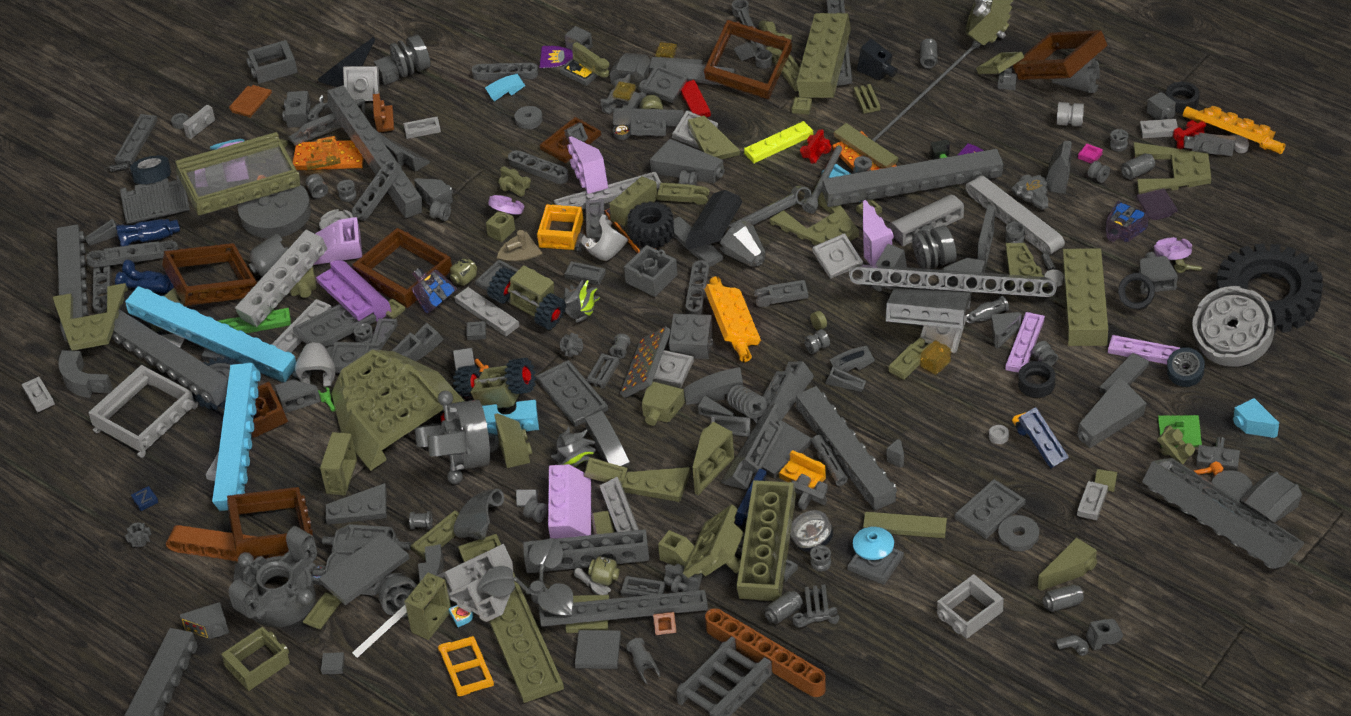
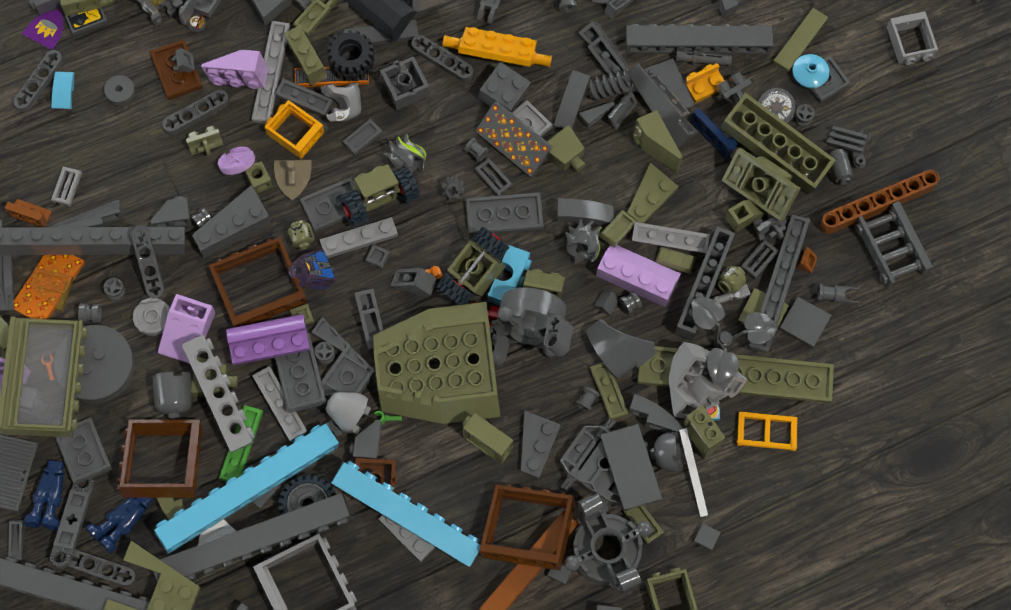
camera: 70 degrees left, 25 degrees up
none -> dark grey tile [55,418,112,485]
none -> dark grey wedge [192,185,271,258]

